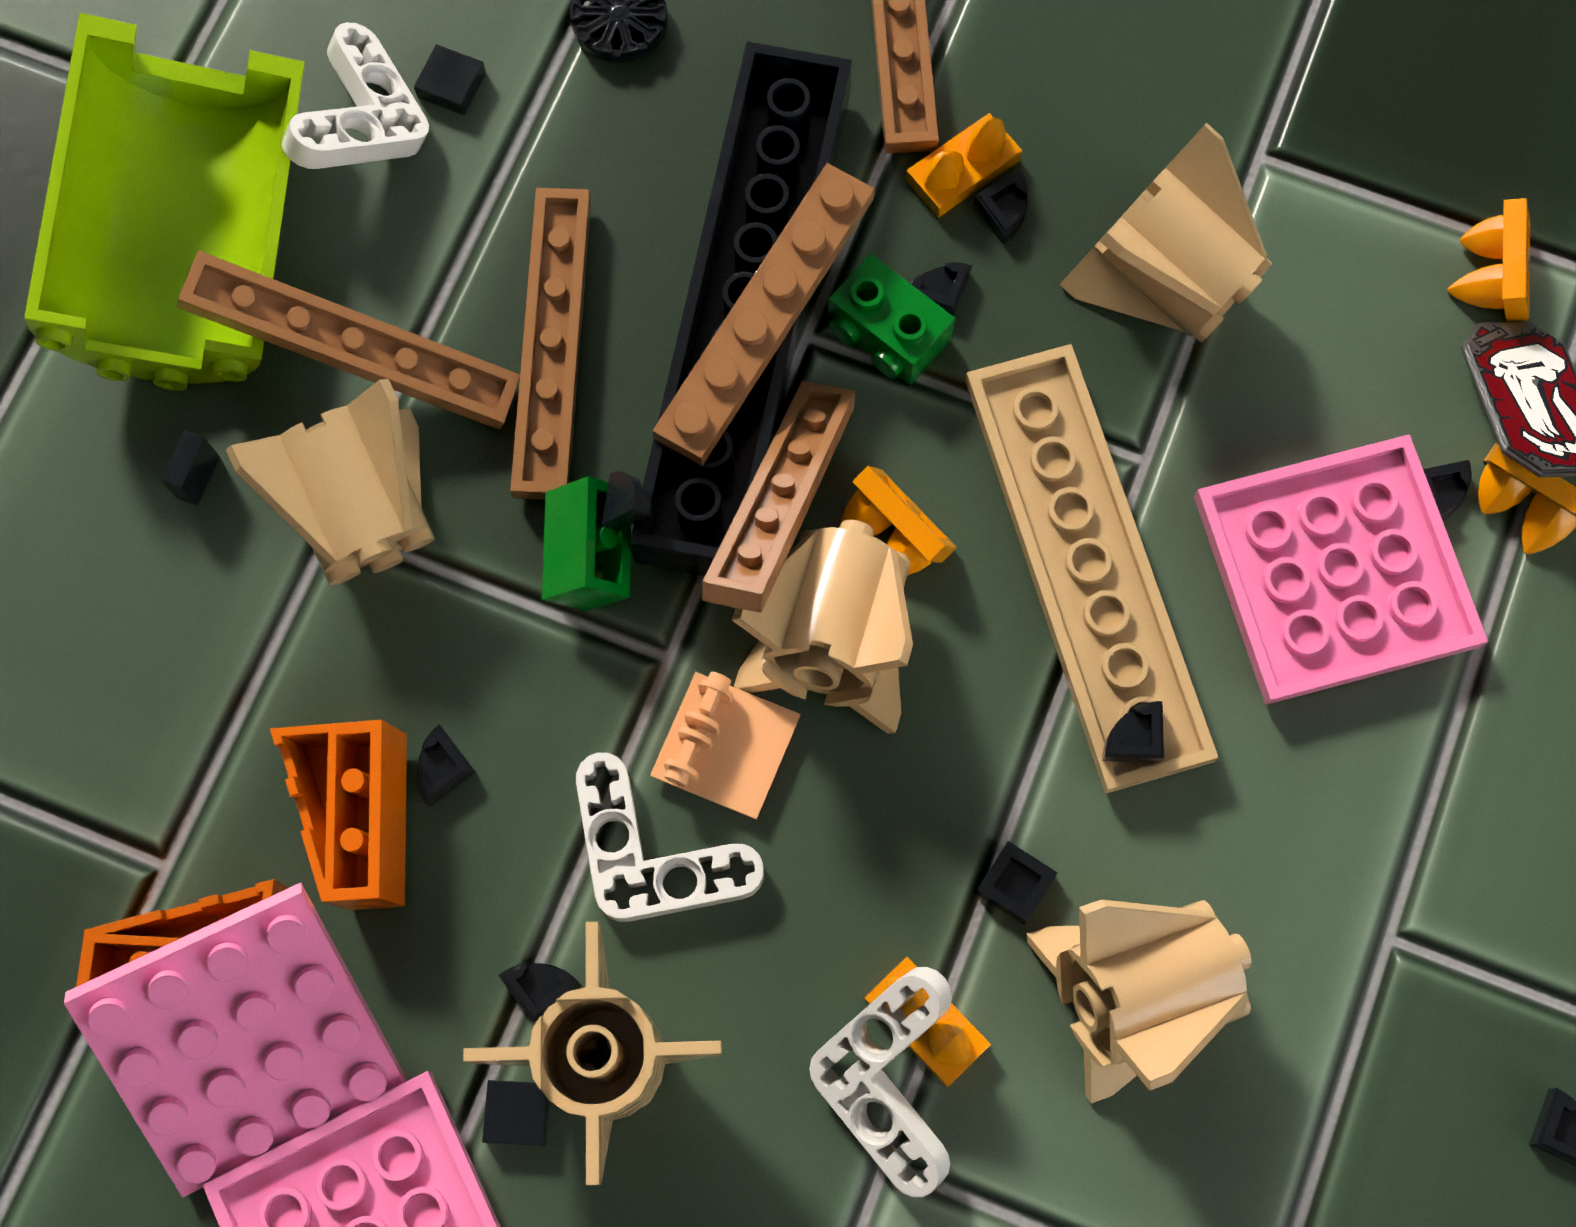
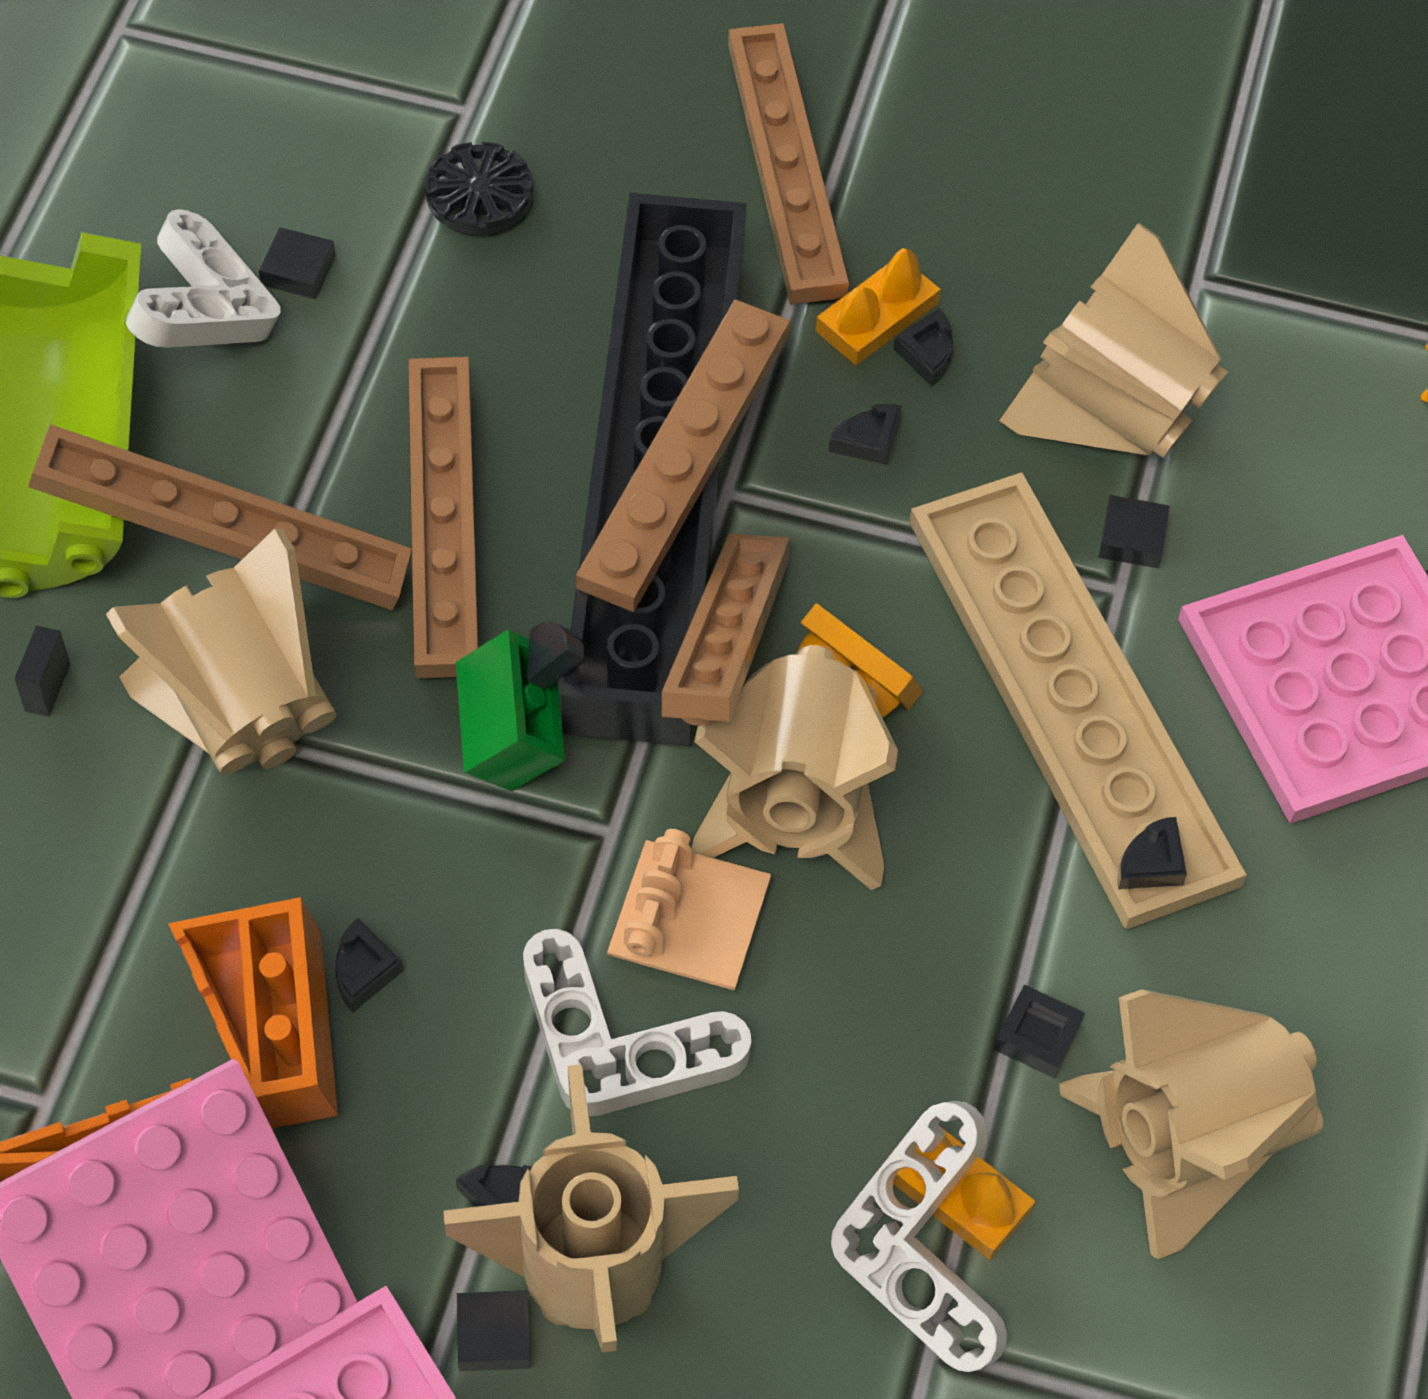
camera: 10 degrees left, 15 degrees down
green brick [827,253,955,386] -> none
none -> black tile [1098,495,1170,569]

